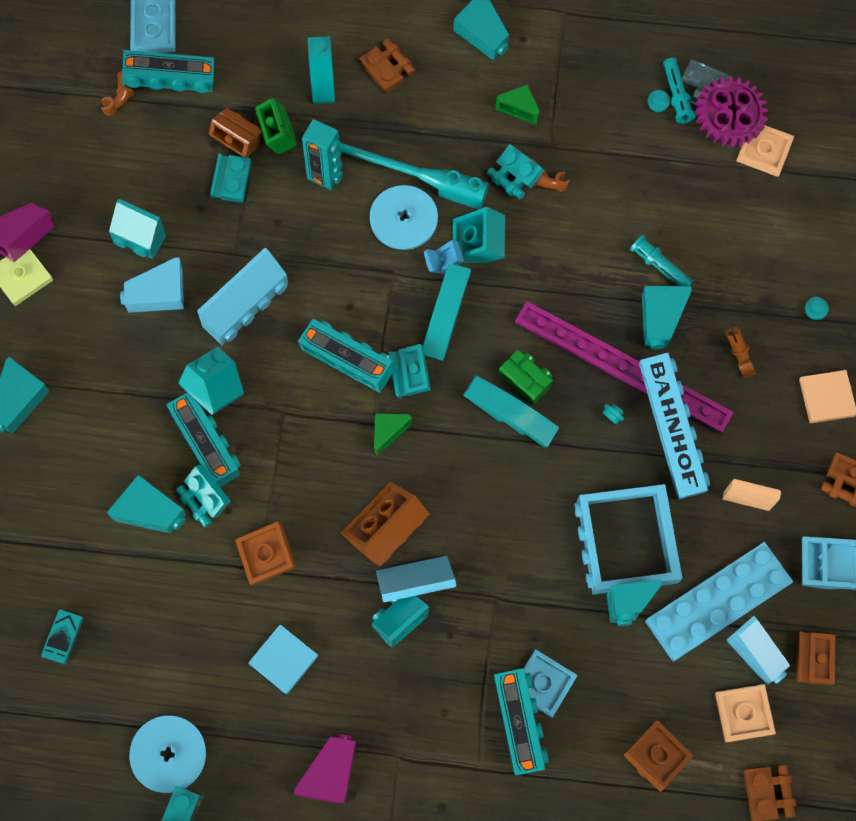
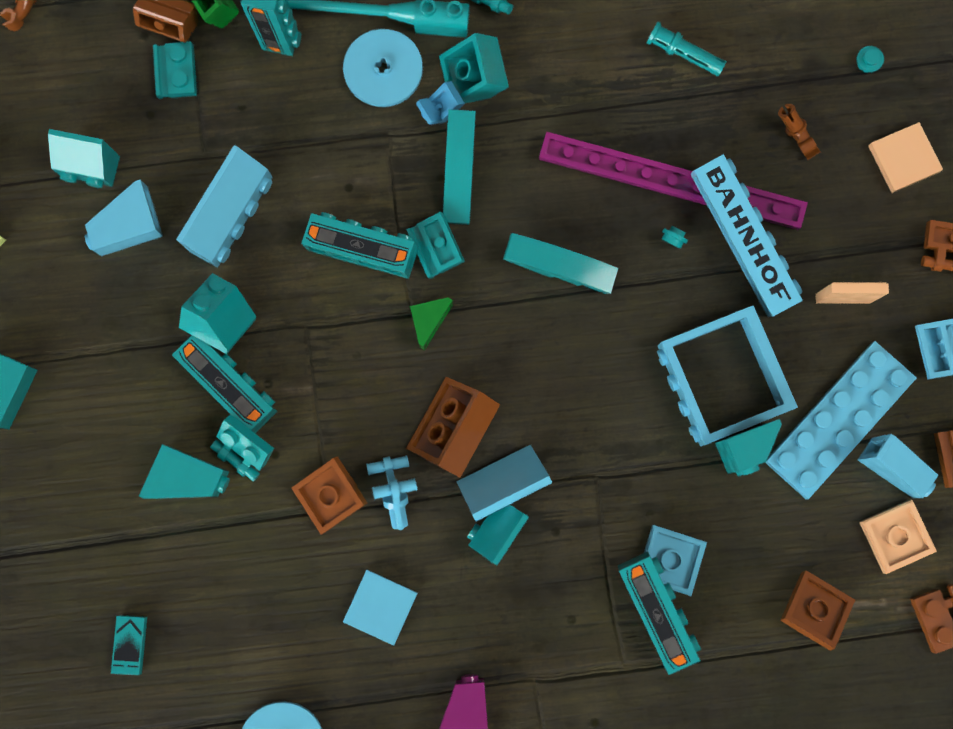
camera: 10 degrees left, 10 degrees up
green brick [498,350,553,405] -> none
teal slope [642,286,692,349] -> none
none -> medium azure axle [366,455,417,530]

